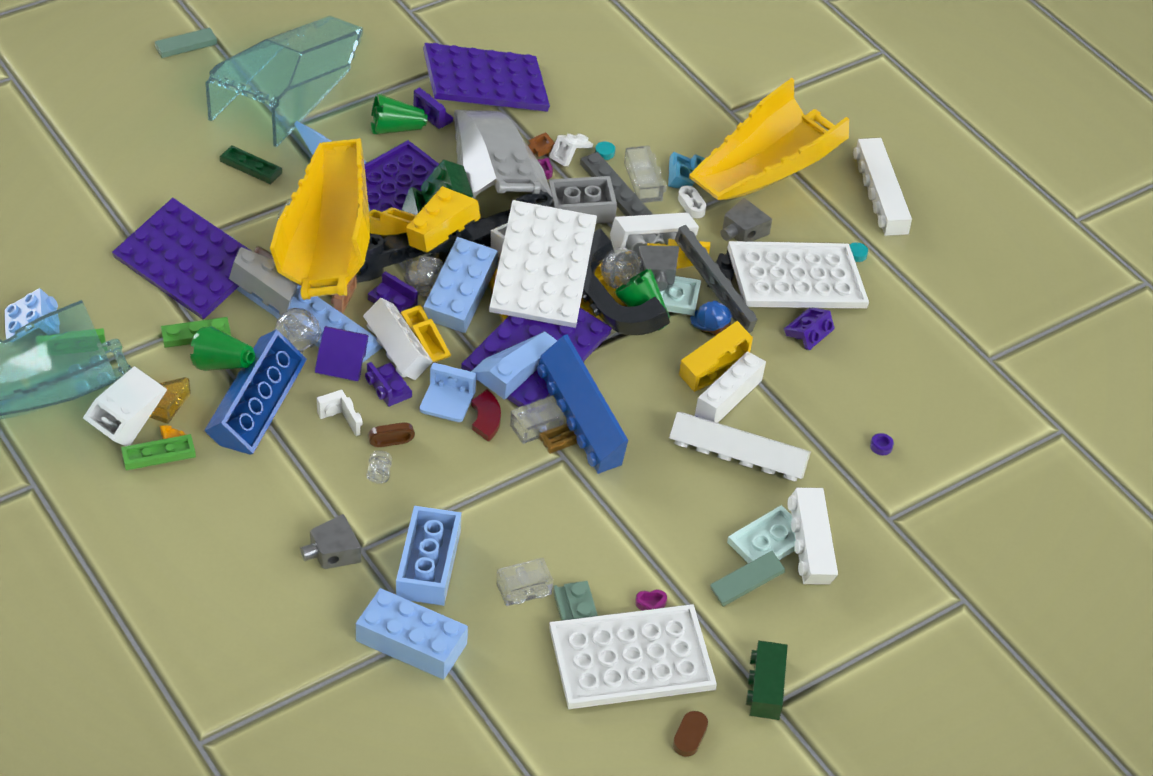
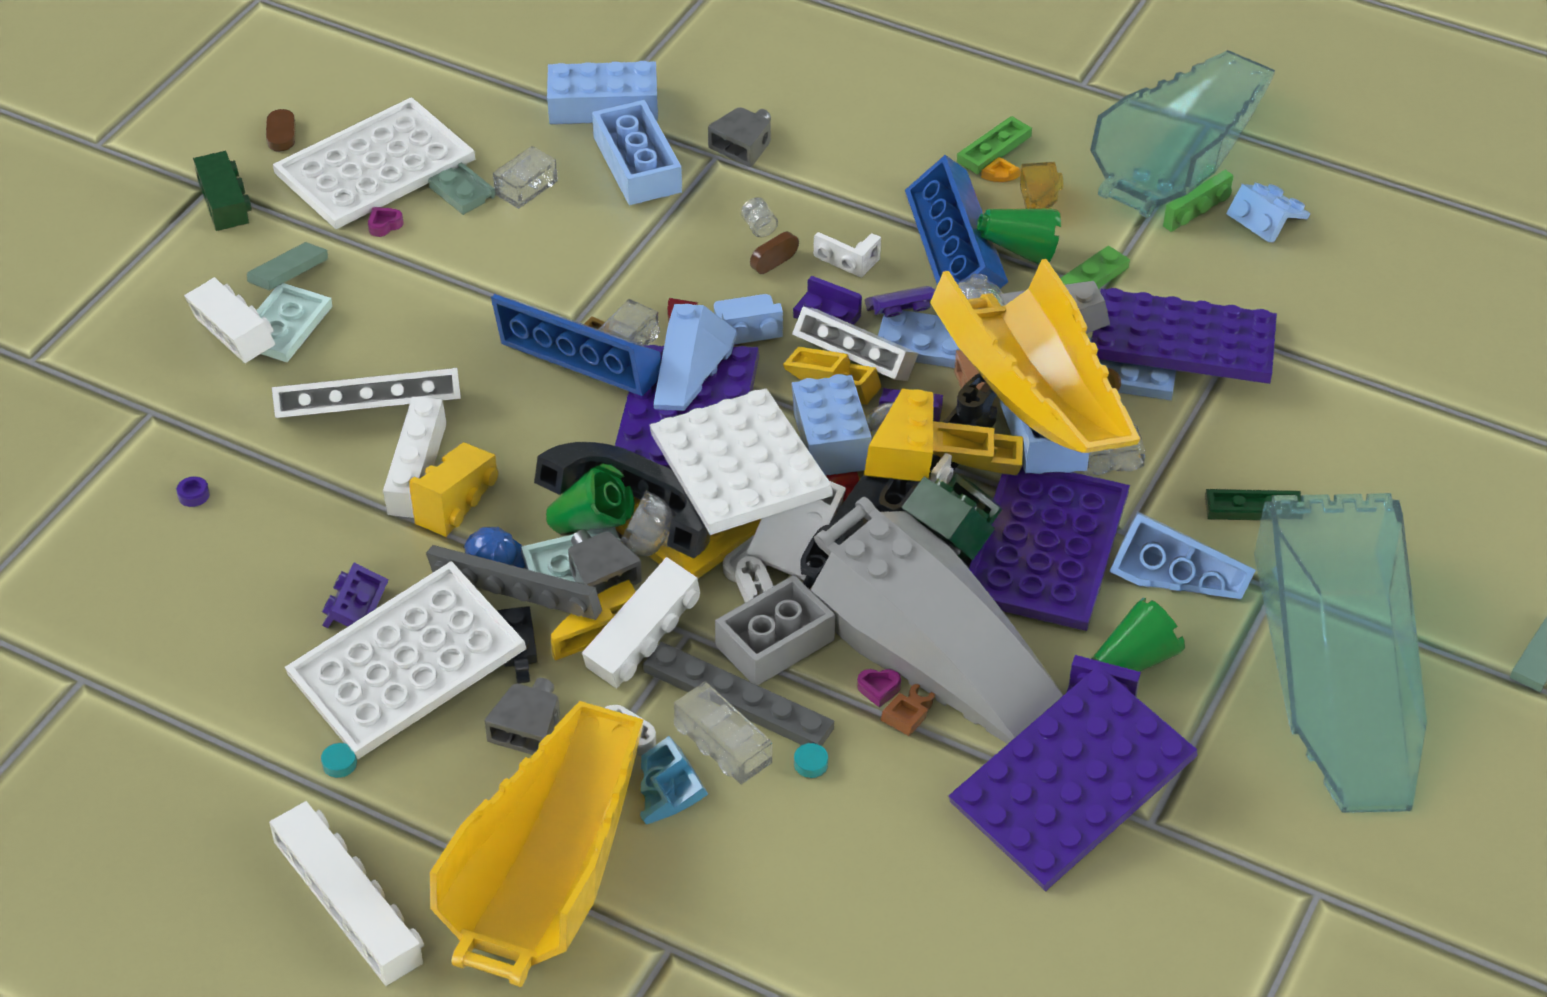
camera: 155 degrees right, 0 degrees up
white slope [83,366,167,446] -> none
white bracket [549,133,594,166] -> none

